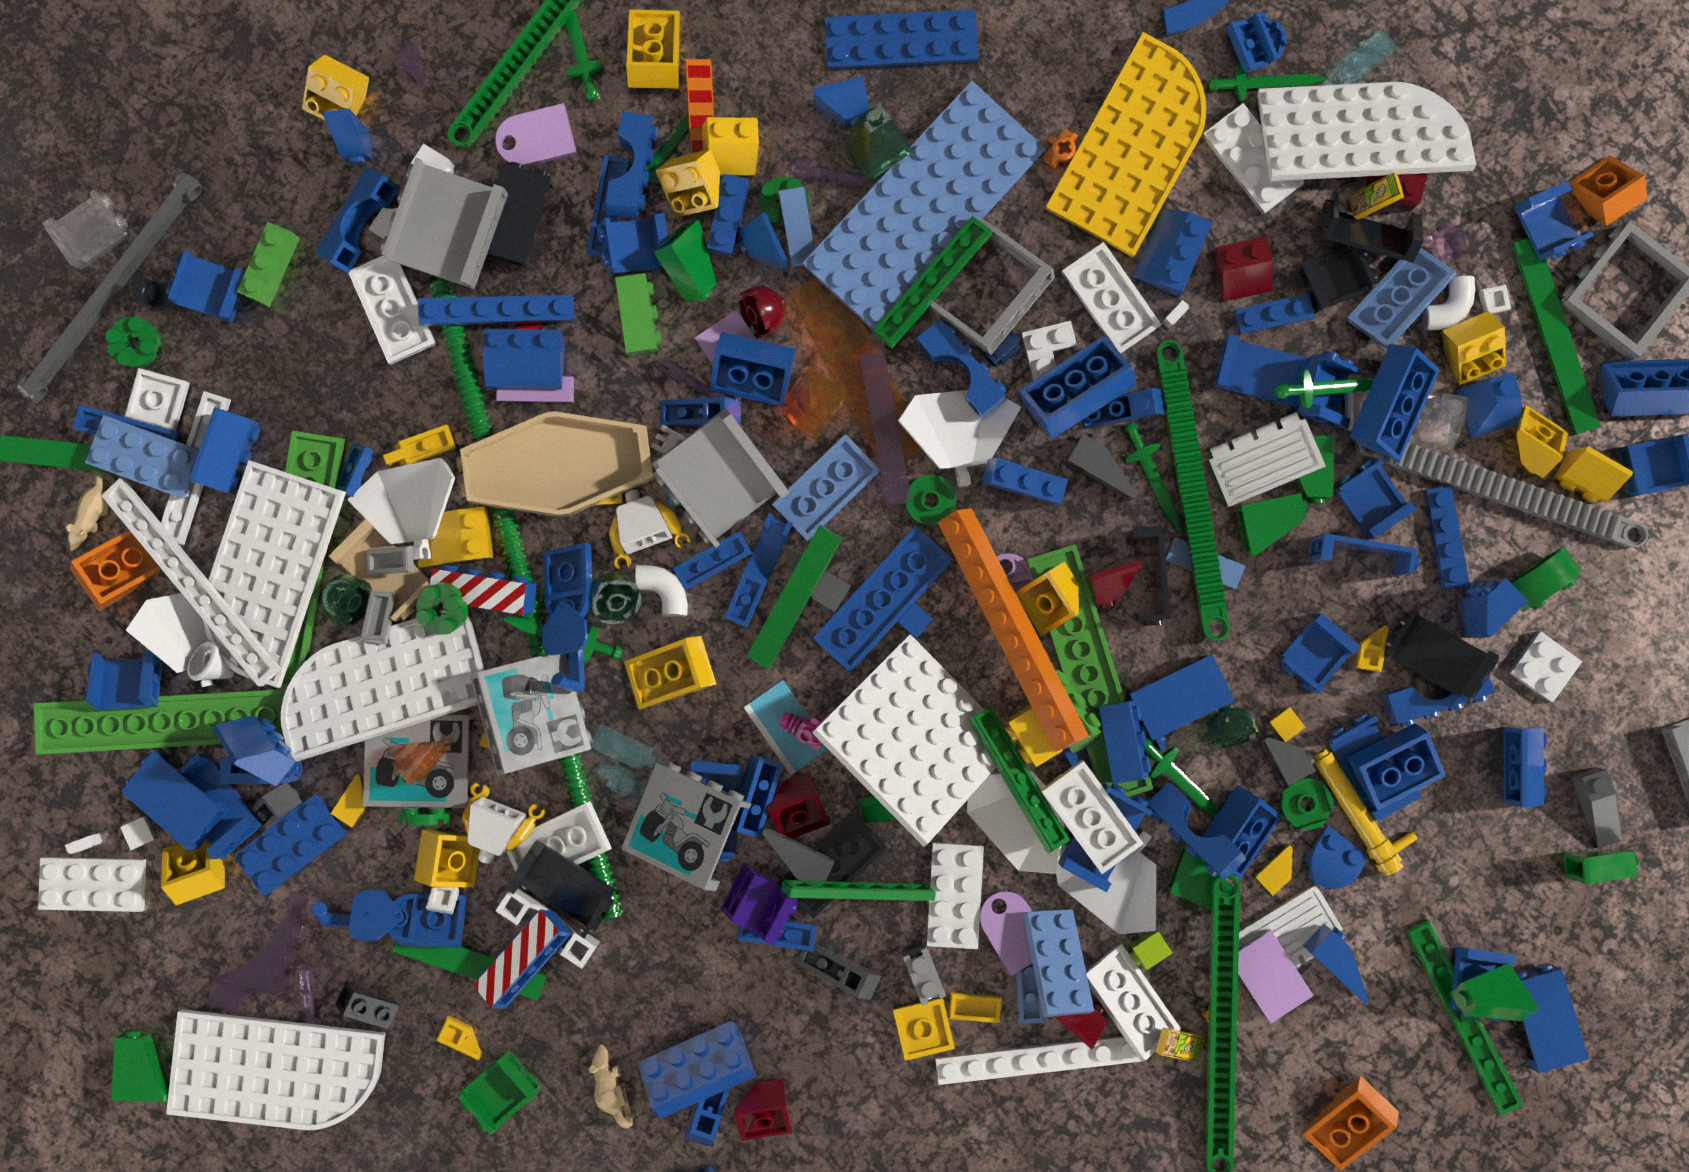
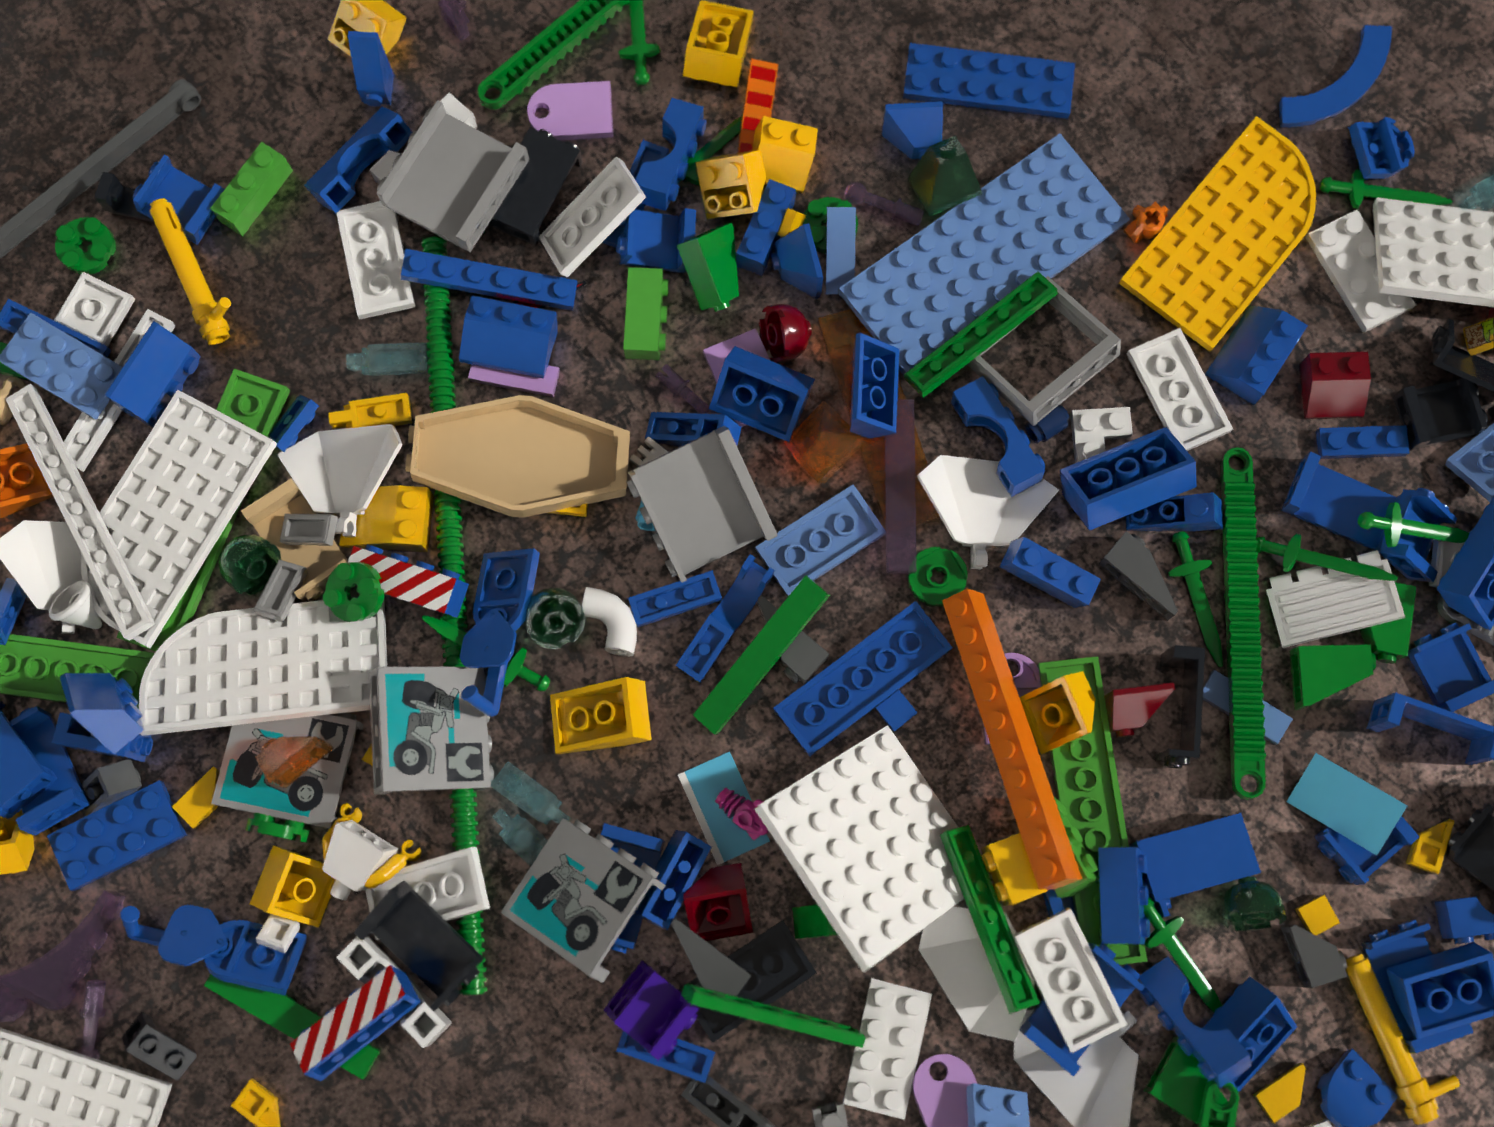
camera: 15 degrees right, 10 degrees down
clear panel [42,189,130,270] -> none
white torso [609,490,690,569] -> none
white tile [1161,300,1189,329] -> none
green plate [1280,778,1333,830] -> none
none -> yellow cylinder [150,198,231,345]
none -> clear light blue hinge [346,342,428,376]
none -> white plate [539,157,646,277]
none -> yellow tile [777,208,806,237]
none -> blue slope [850,333,899,439]
none -> green sword [1256,534,1398,581]
none -> medium azure sticker [1286,753,1407,855]

